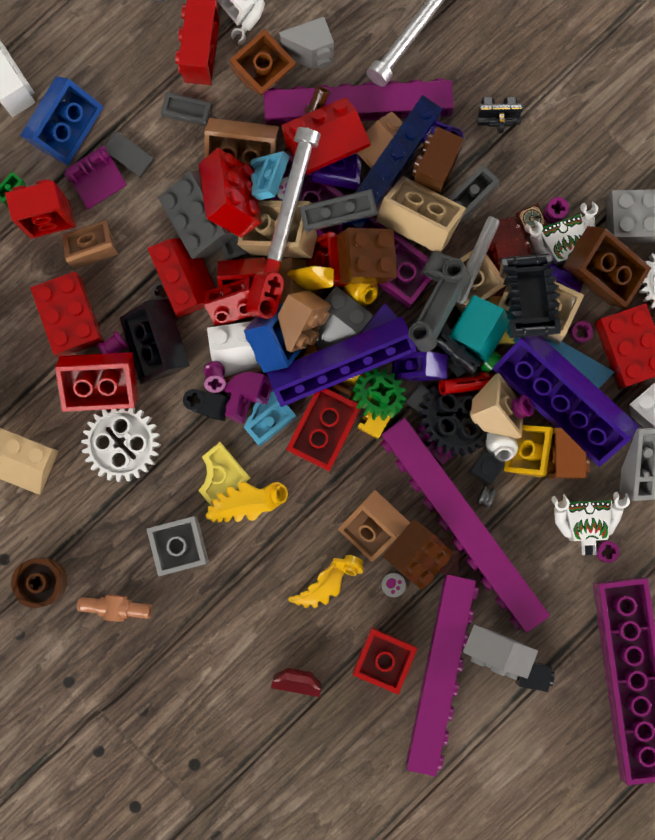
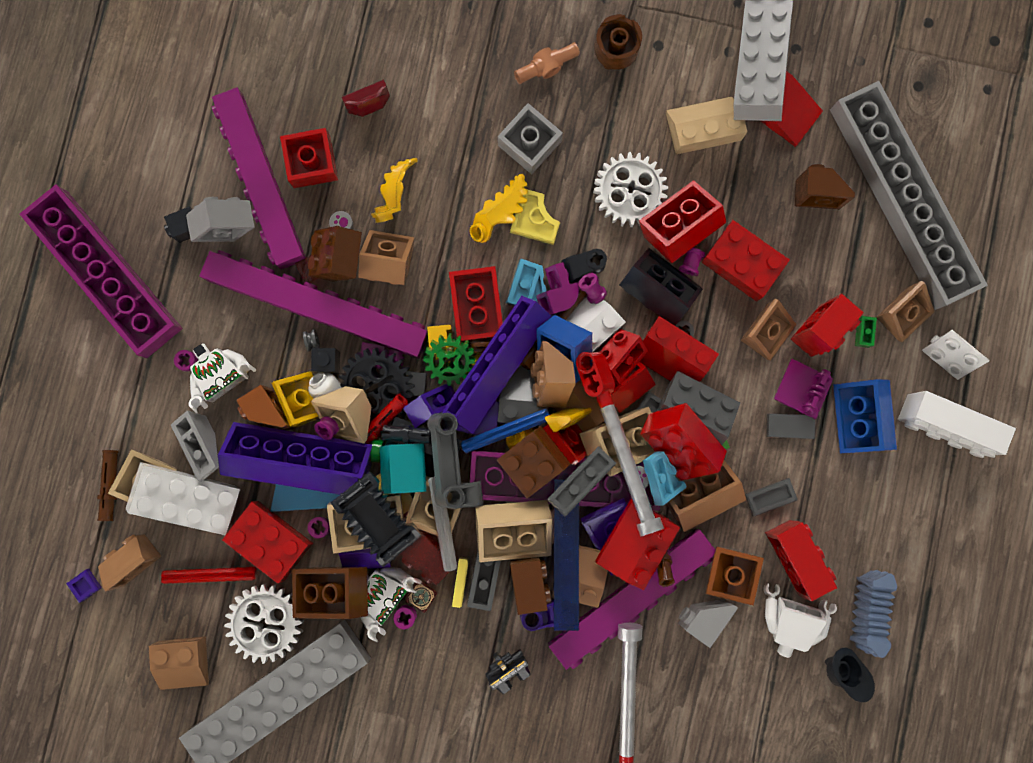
camera: 140 degrees right, 0 degrees up
none -> light yellow tile [452,557,469,608]
none -> blue axle [461,409,550,453]

